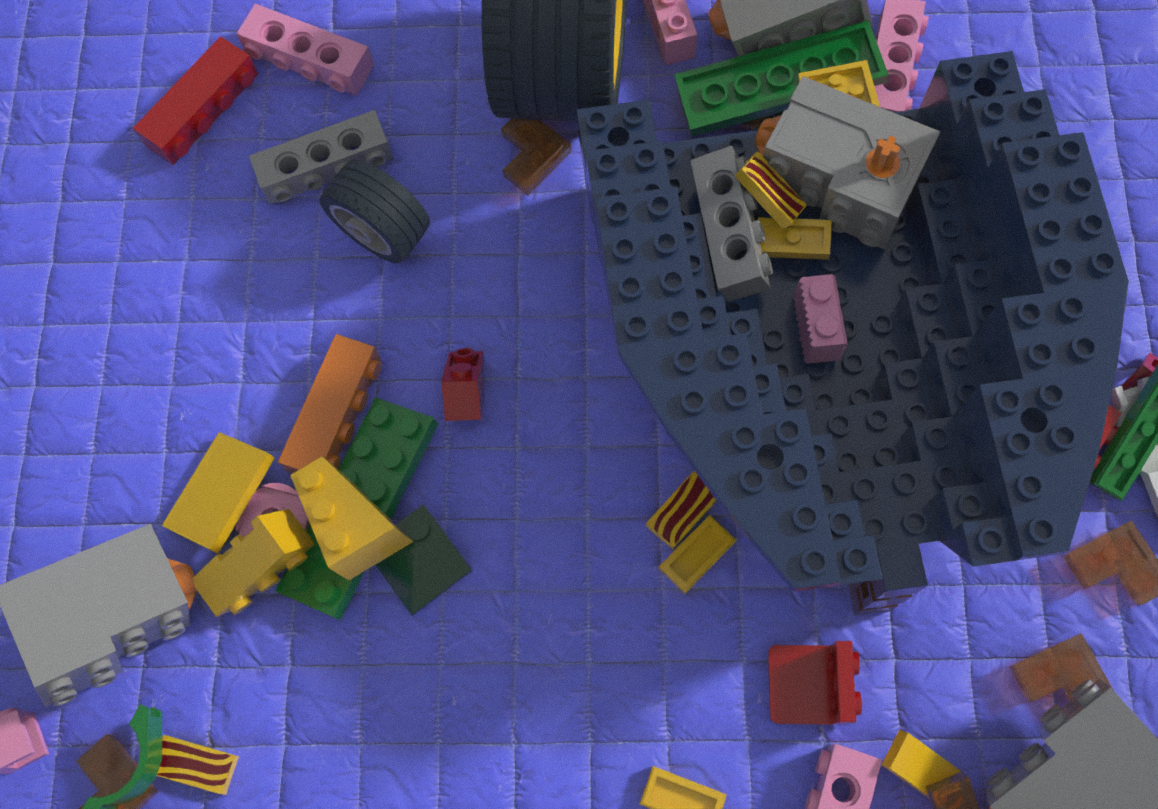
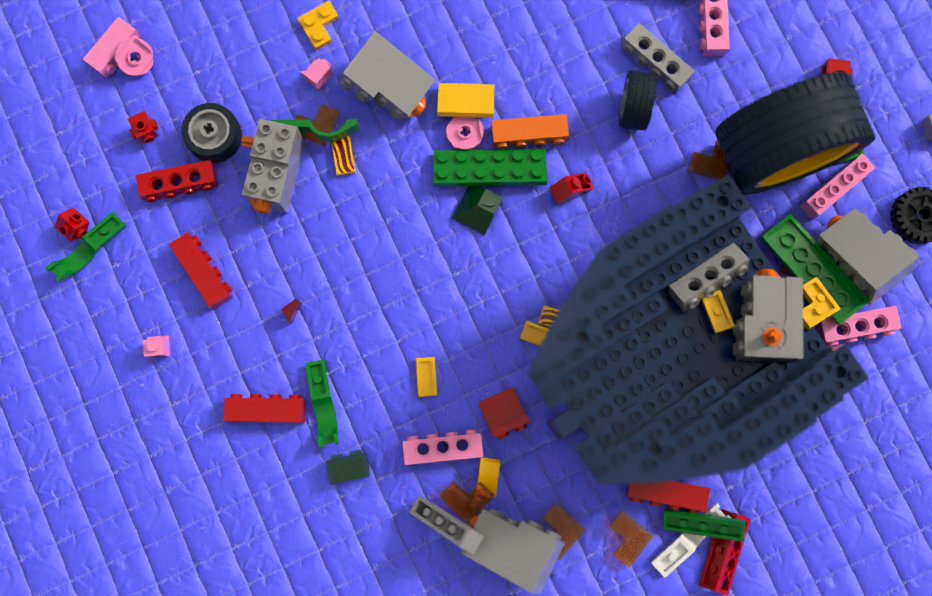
camera: 60 degrees right, 10 degrees up
yellow wedge [192,509,315,617] -> none
yellow wedge [290,456,413,580] -> none
yellow tile [734,151,807,230] -> none
bright pink brick [793,274,848,364] -> none

